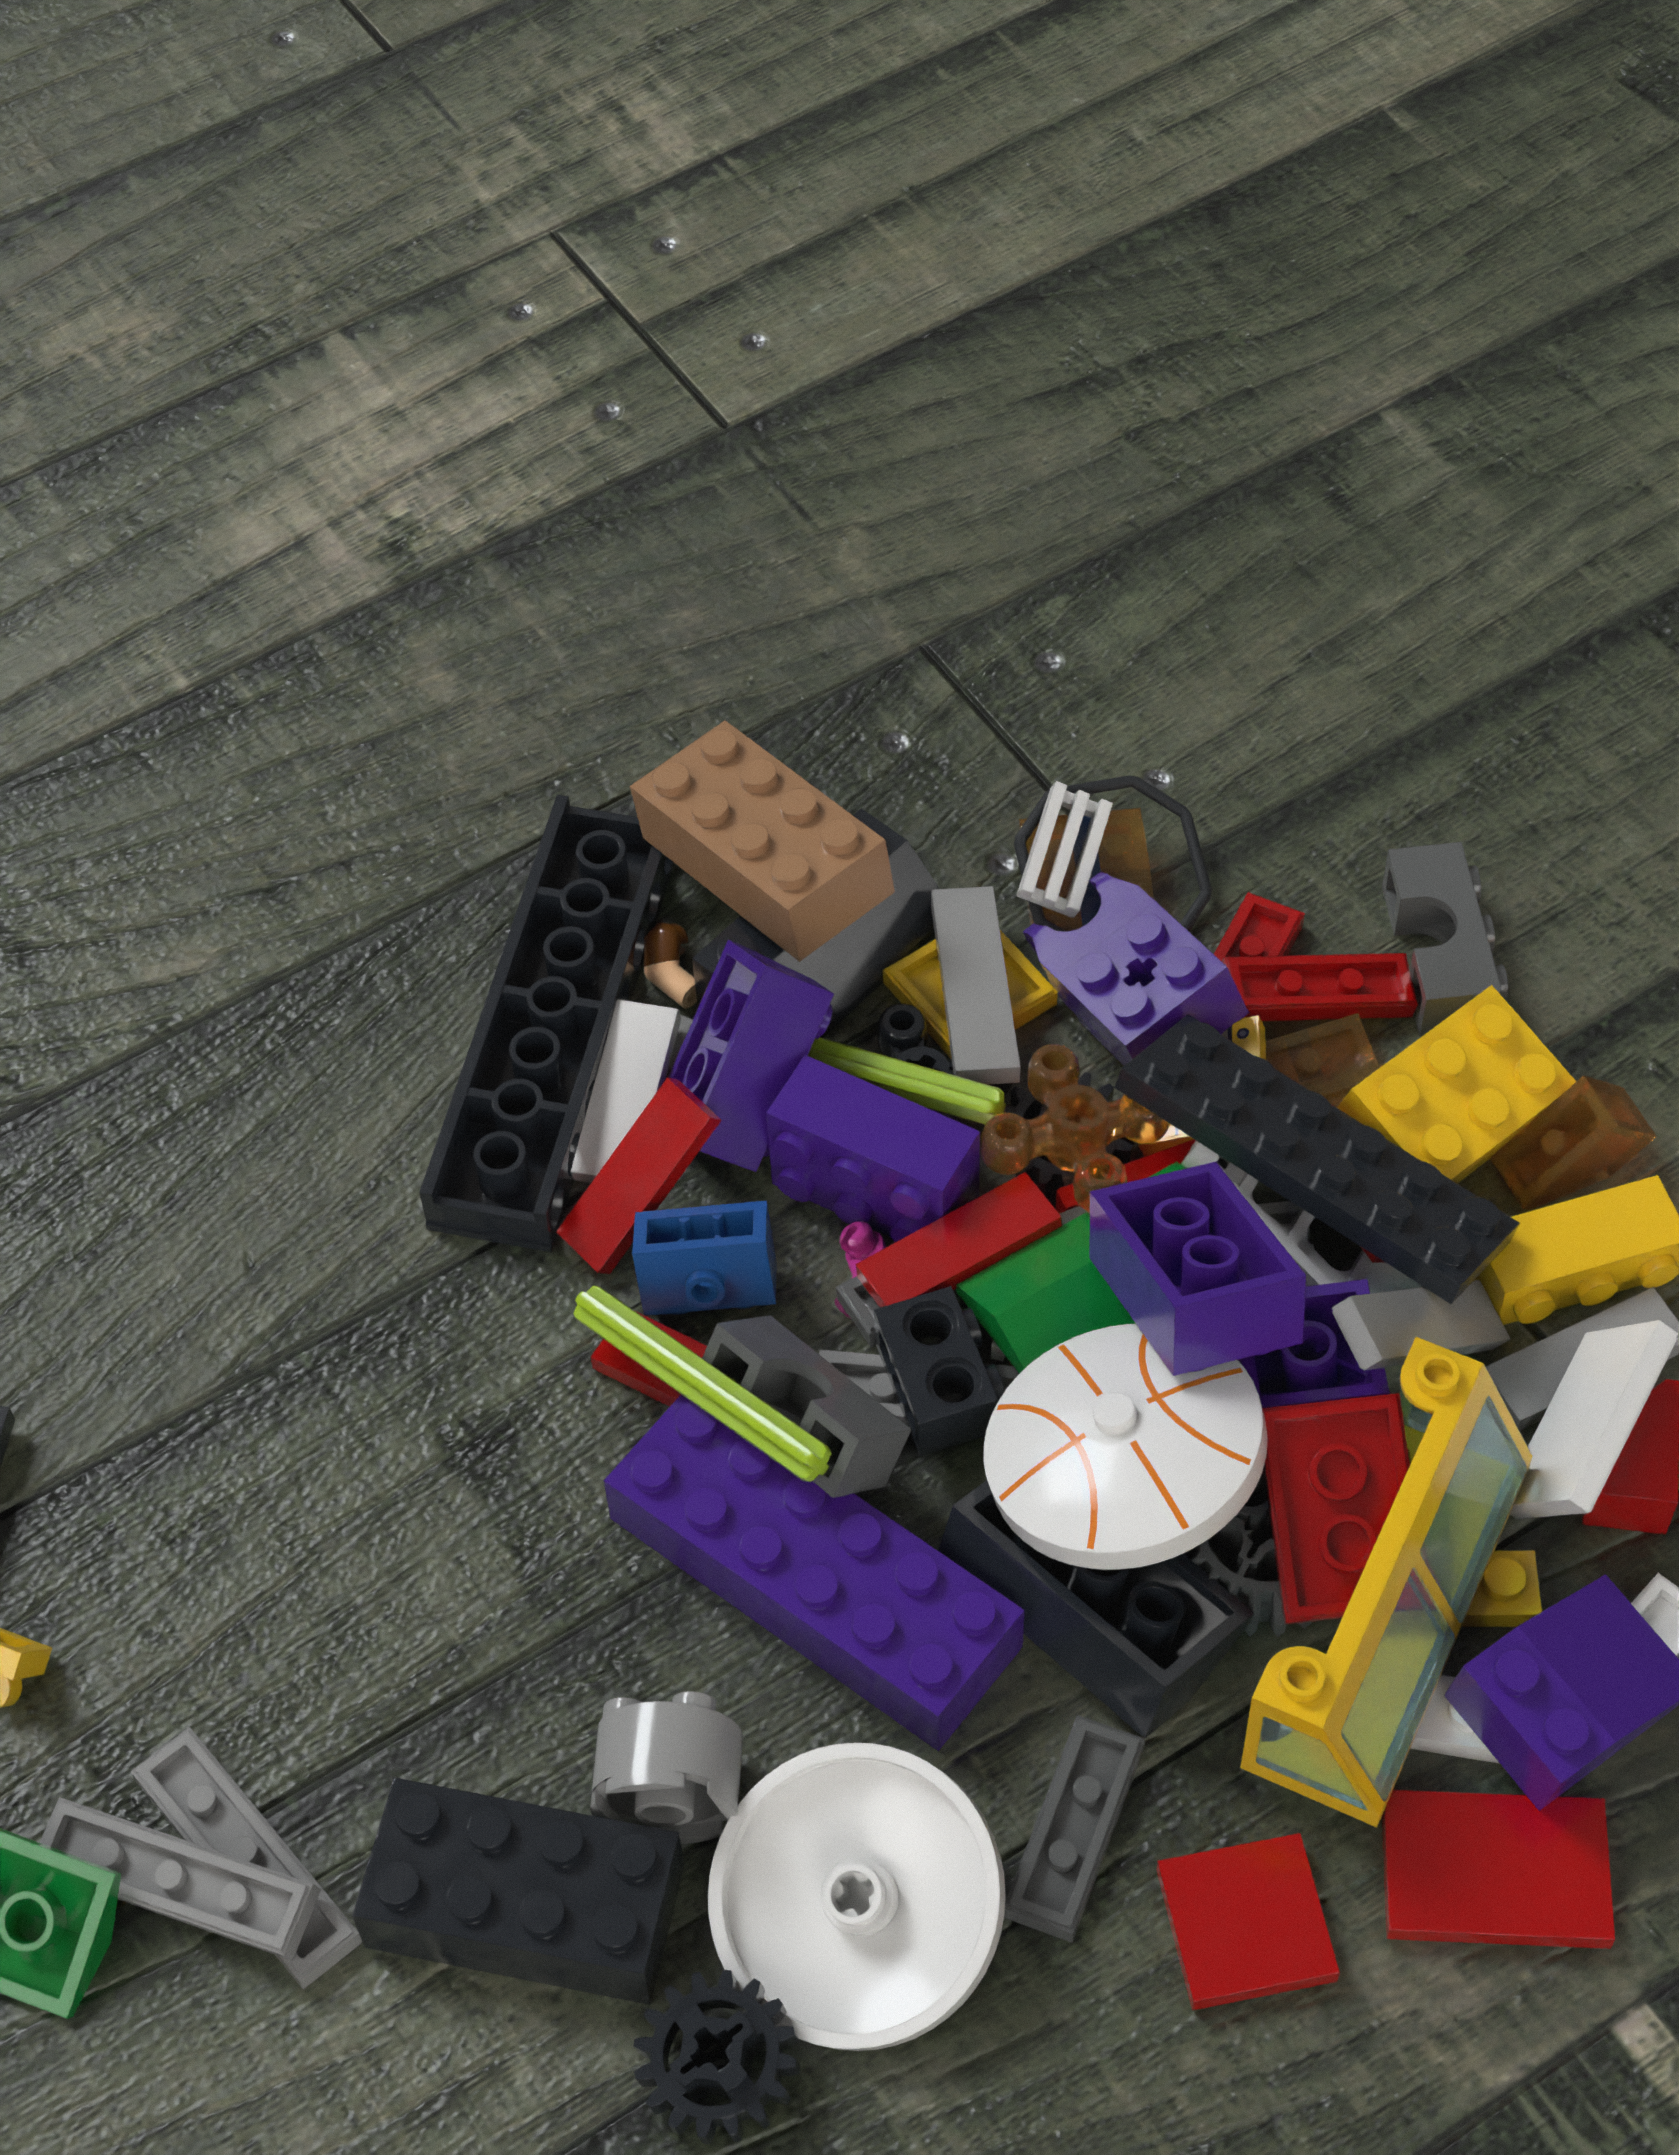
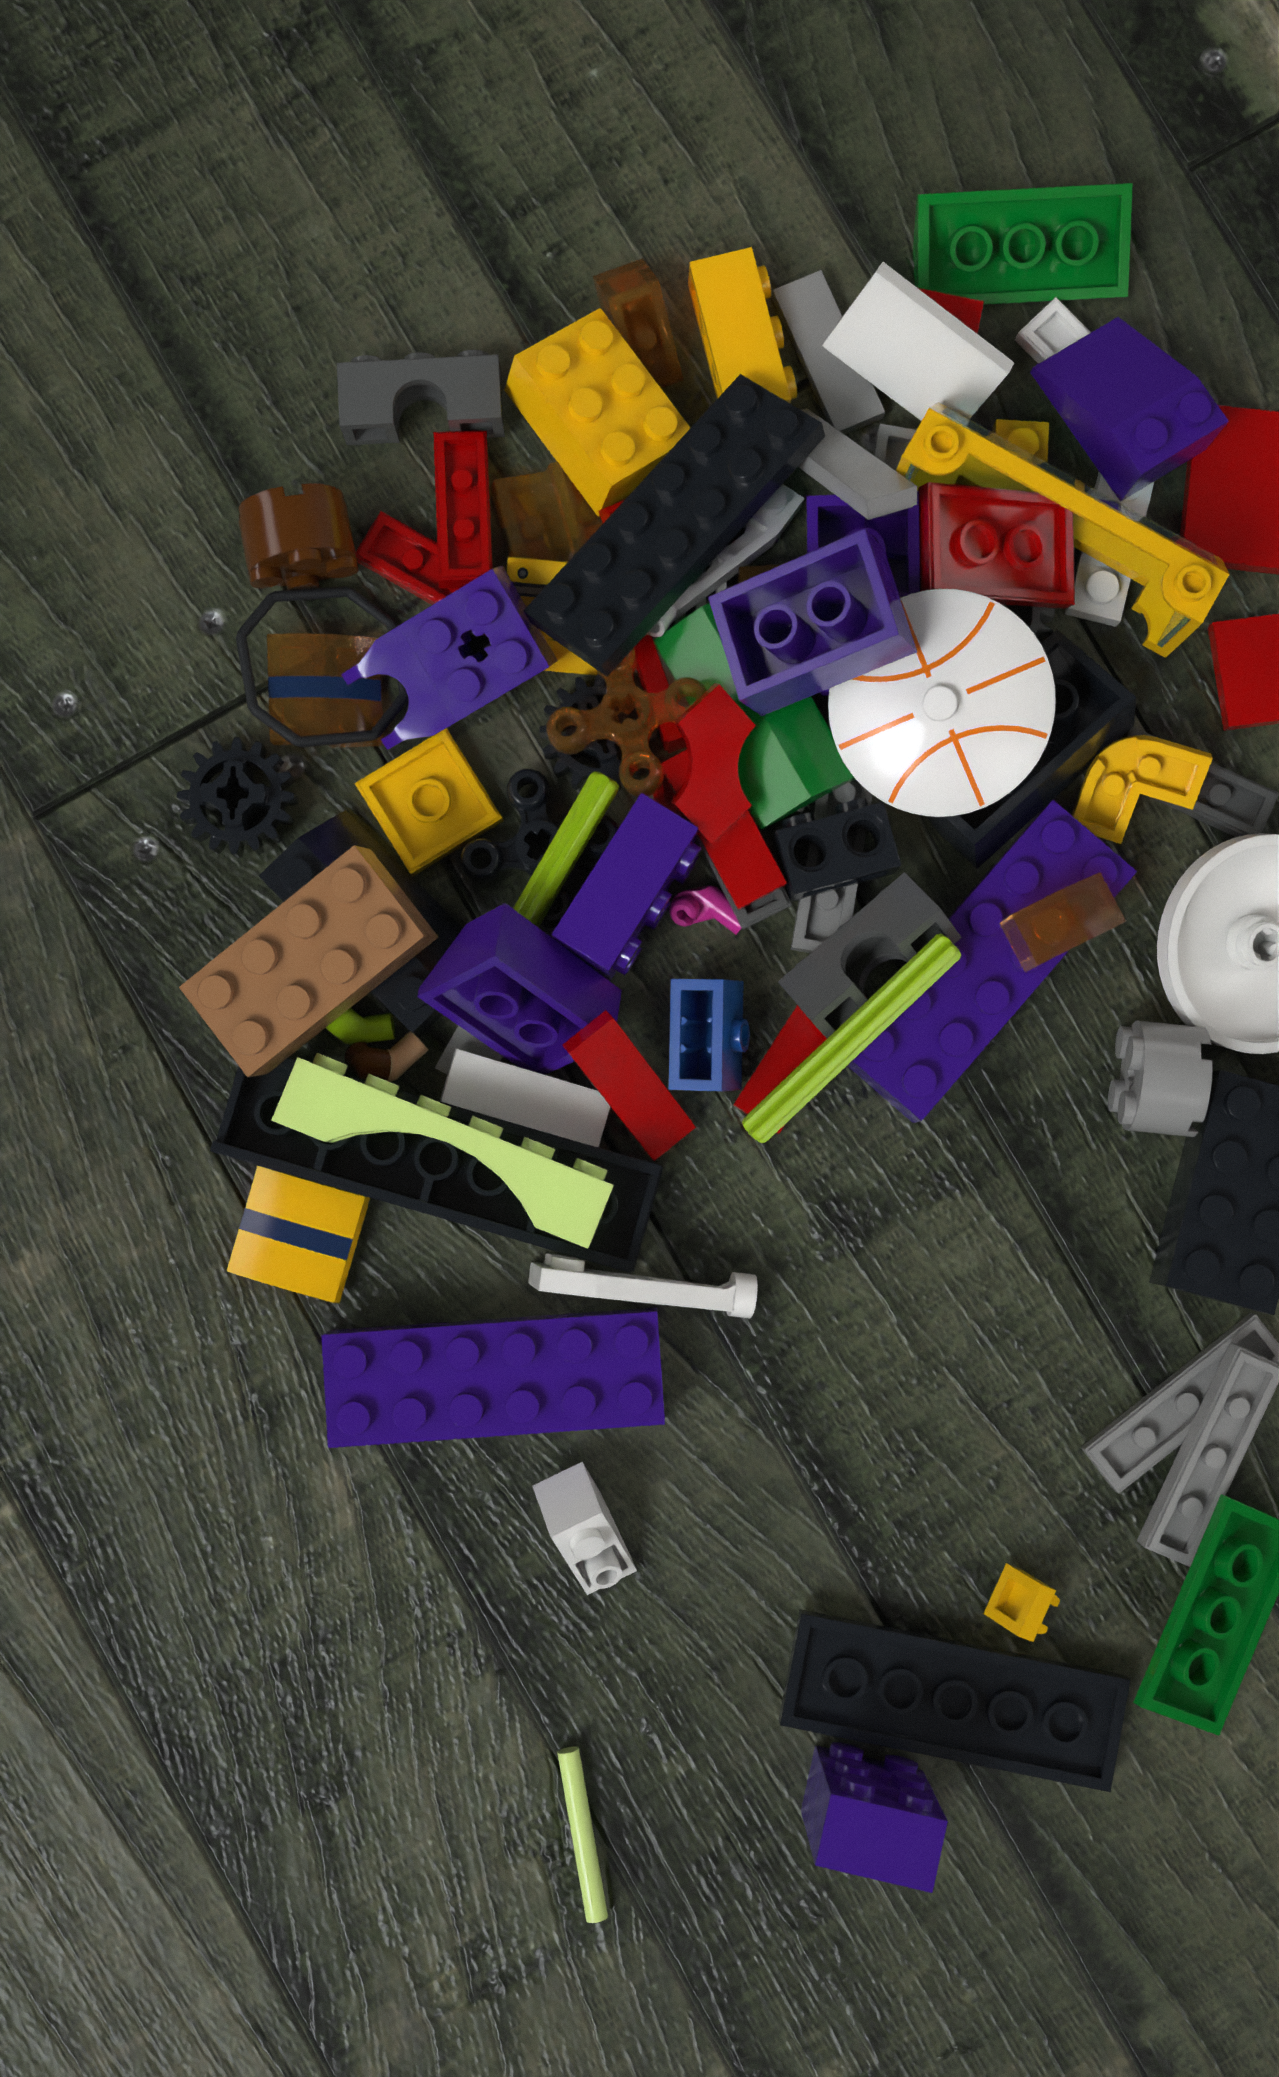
camera: 90 degrees left, 30 degrees up
light grey tile [931,886,1021,1084] -> none
white tile [1016,781,1113,918] -> none
none -> black gear [176,737,299,858]
none -> yellow slope [227,1166,370,1304]
none -> reddish brown brick [238,483,359,590]
none -> yellowish green arch [272,1053,614,1249]
none -> dark purple brick [321,1308,665,1448]
none -> lime arm [326,1008,395,1045]
none -> white plate [528,1253,758,1318]
none -> white slope [532,1462,637,1595]
none -> red tile [671,683,756,844]
none -> clear orange slope [999,872,1126,973]
none -> yellow plate [1071,735,1213,844]

